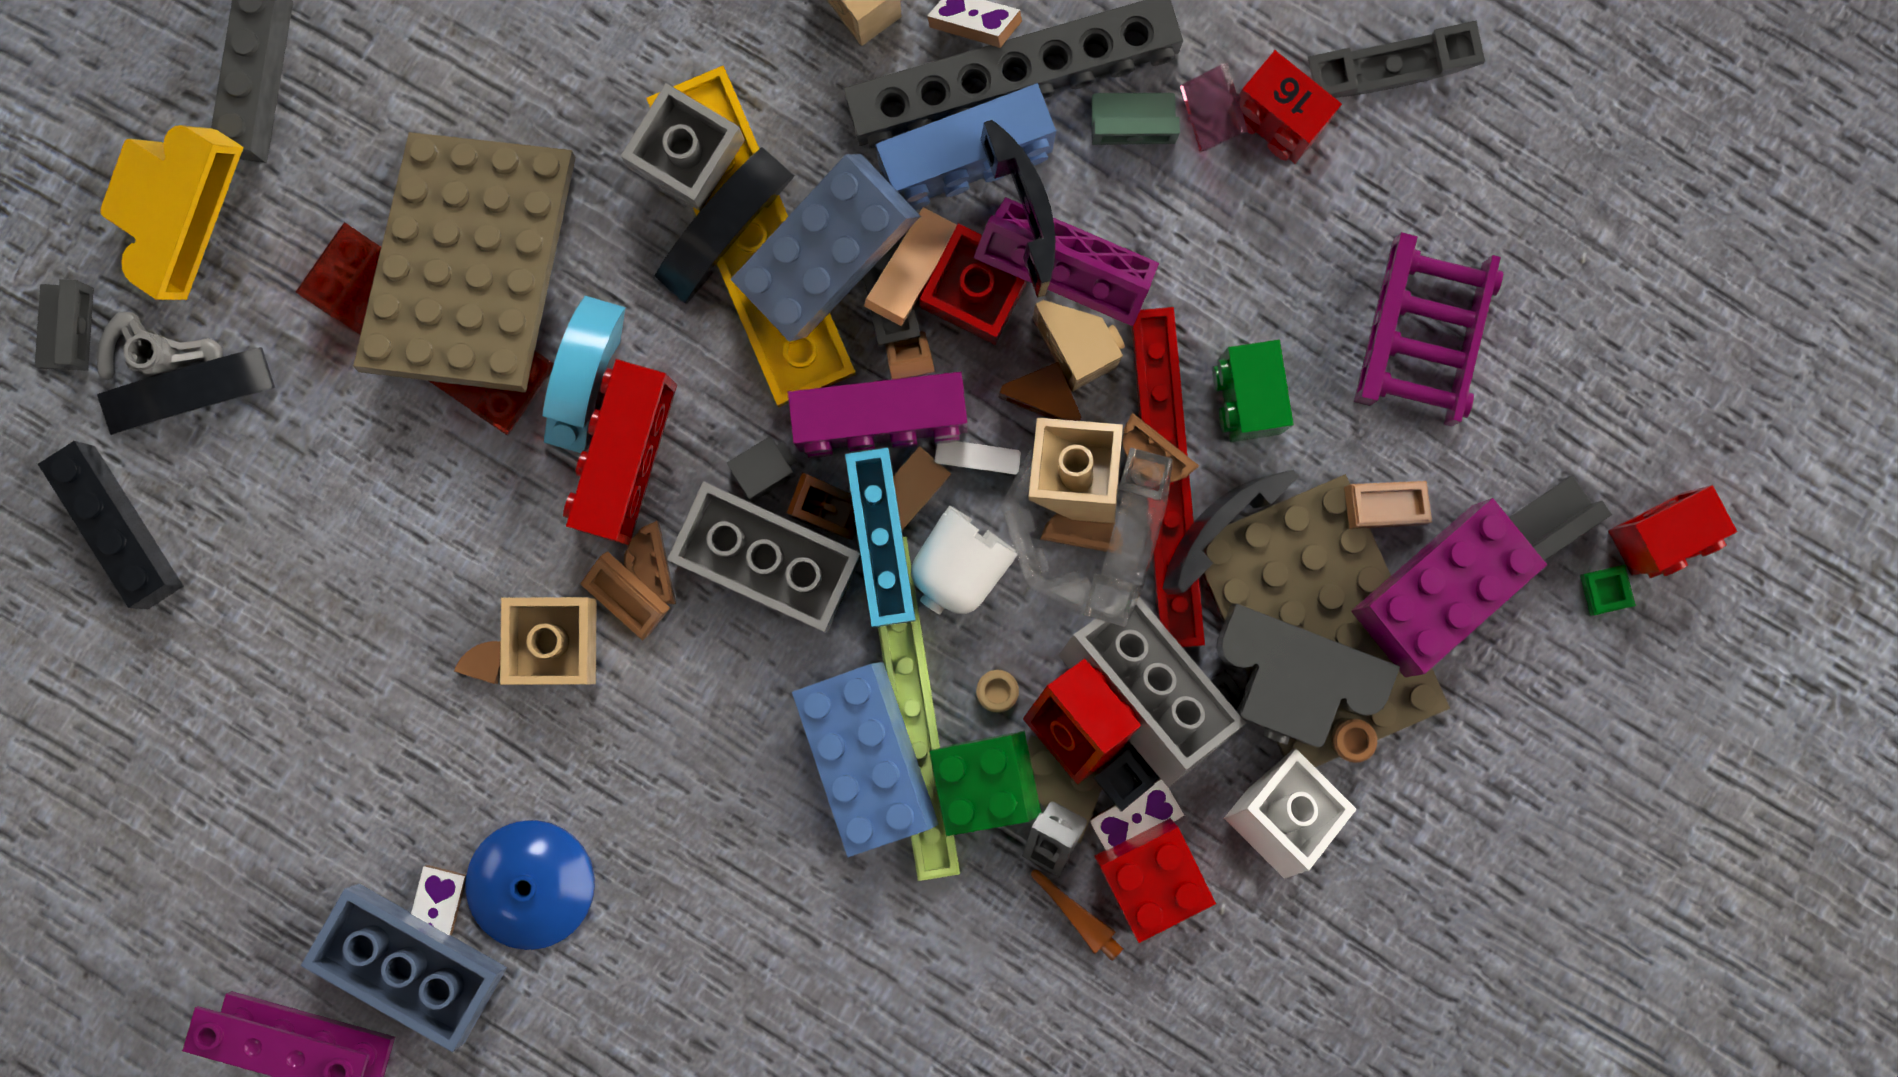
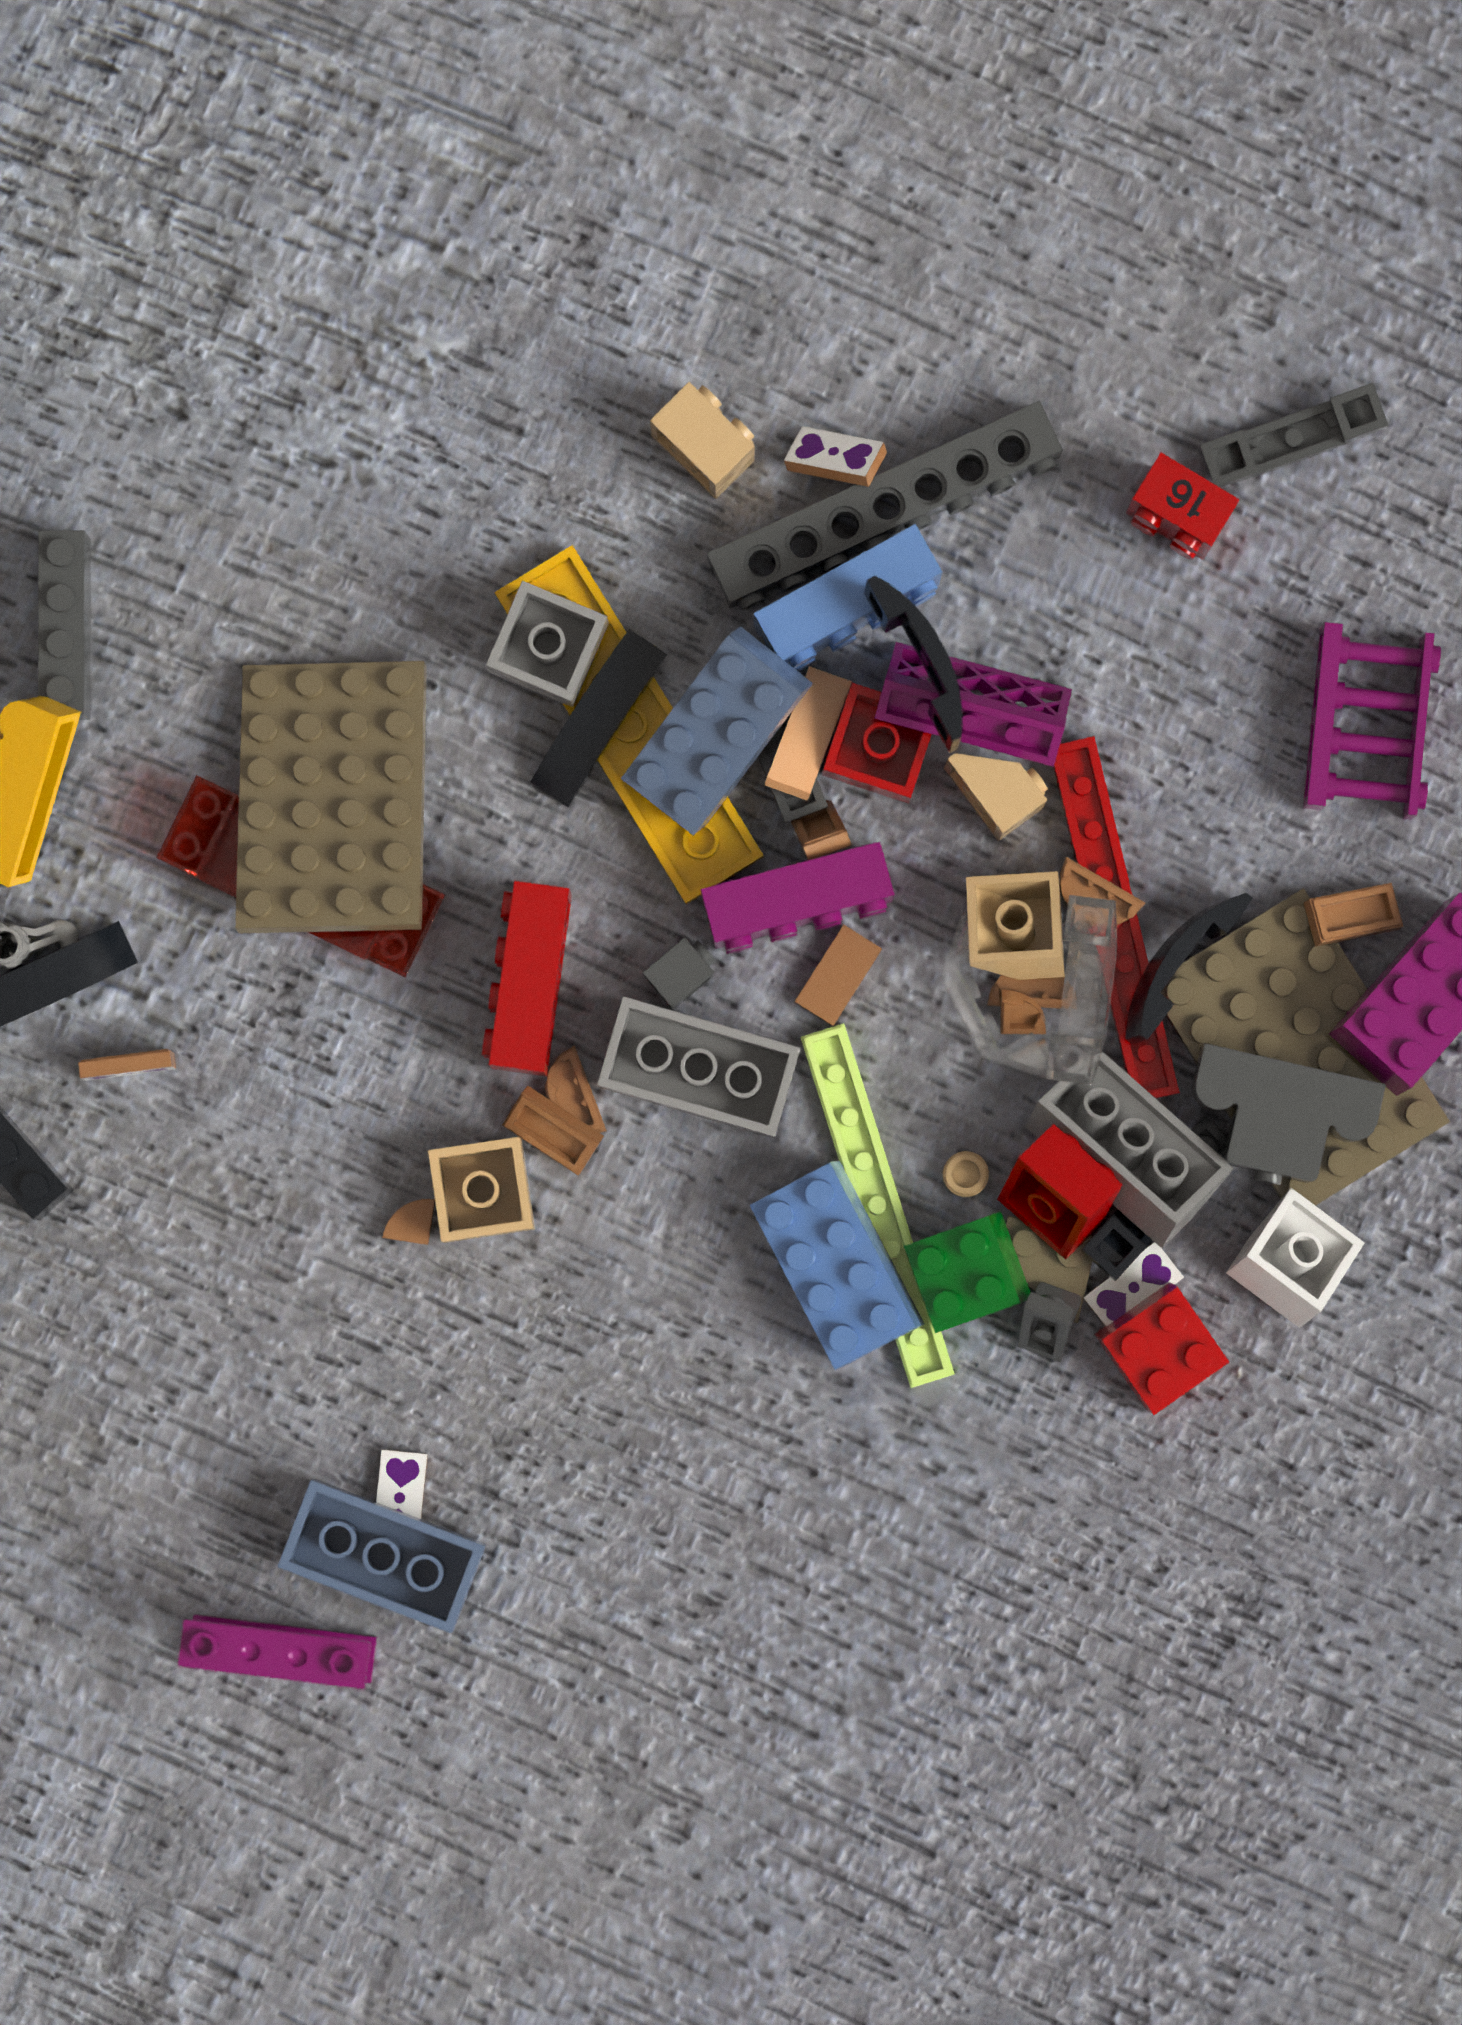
camera: 10 degrees left, 0 degrees up
blue dish [465,820,595,950] -> none
medium azure arch [542,296,626,453] -> none
reddish brown slope [787,473,857,540] -> none
medium azure brick [845,447,916,628] -> none
white cylinder [911,506,1018,615] -> none
white sticker [935,441,1021,475] -> none
reddish brown slope [998,362,1082,421] -> none
dark orange piece [1031,869,1124,961] -> none
sand green panel [1091,93,1180,145] -> none
clear pink piece [1180,63,1248,152] -> none
green brick [1212,339,1294,442] -> none
medium nougat tile [1331,719,1377,763] -> none
none -> medium nougat tile [78,1049,176,1081]
none -> medium nougat tile [1000,990,1046,1034]

